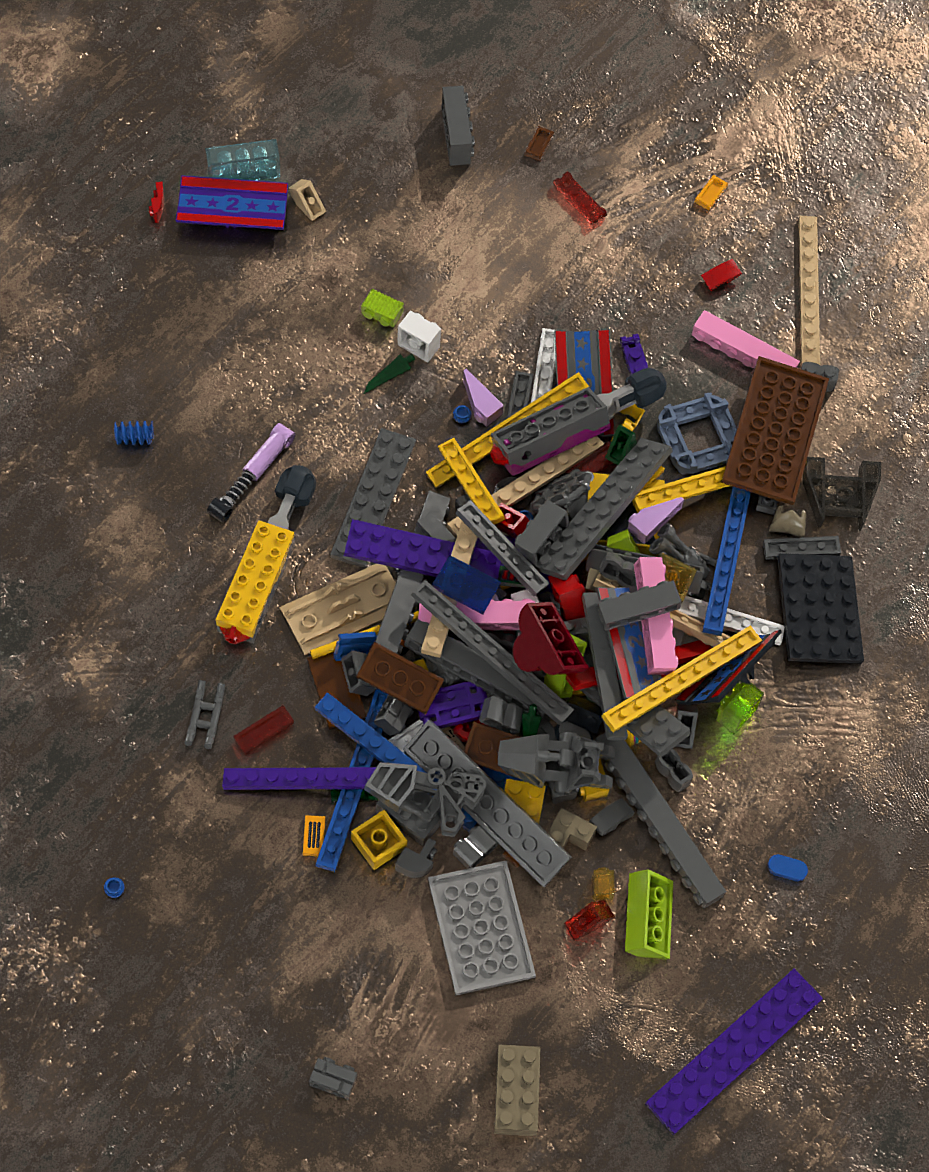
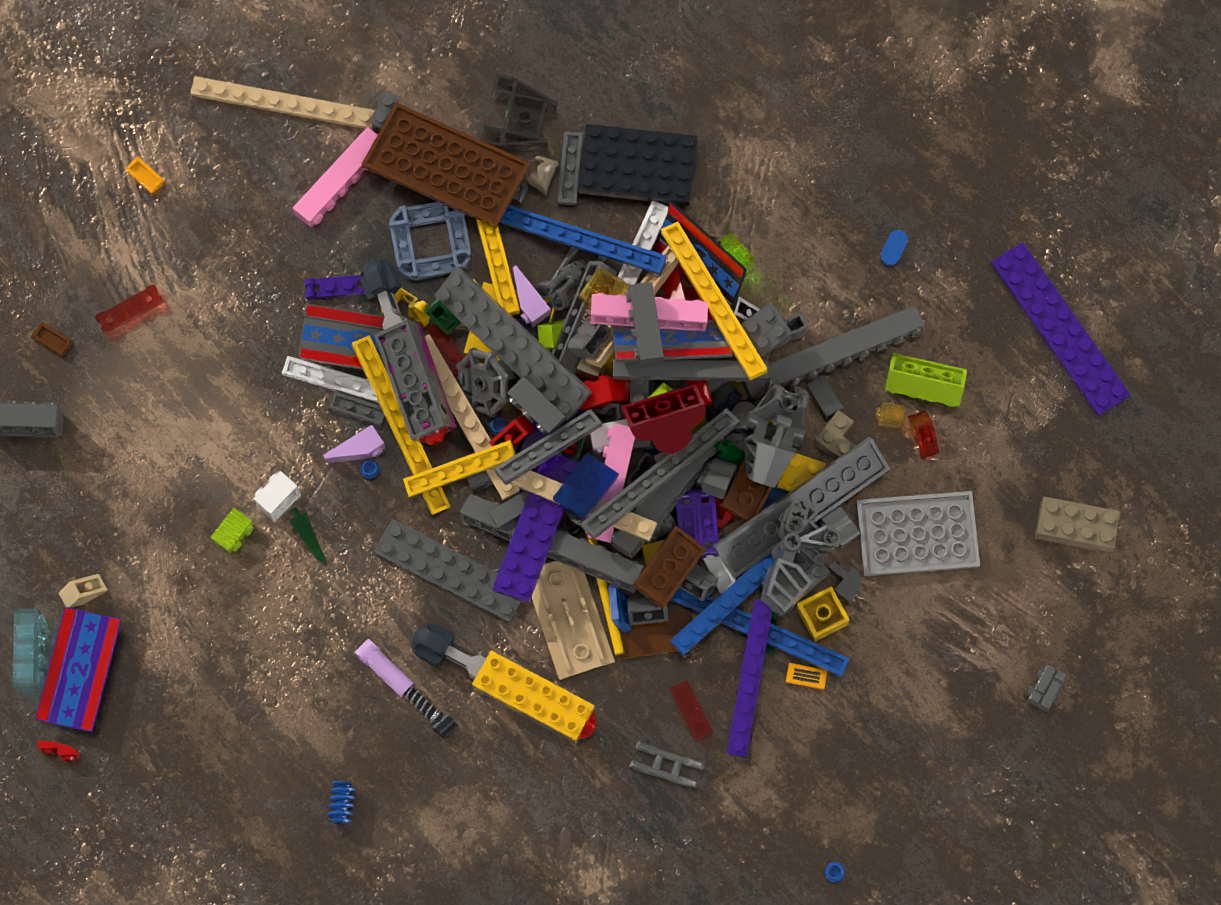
camera: 75 degrees left, 10 degrees up
red slope [701,259,742,291] -> none

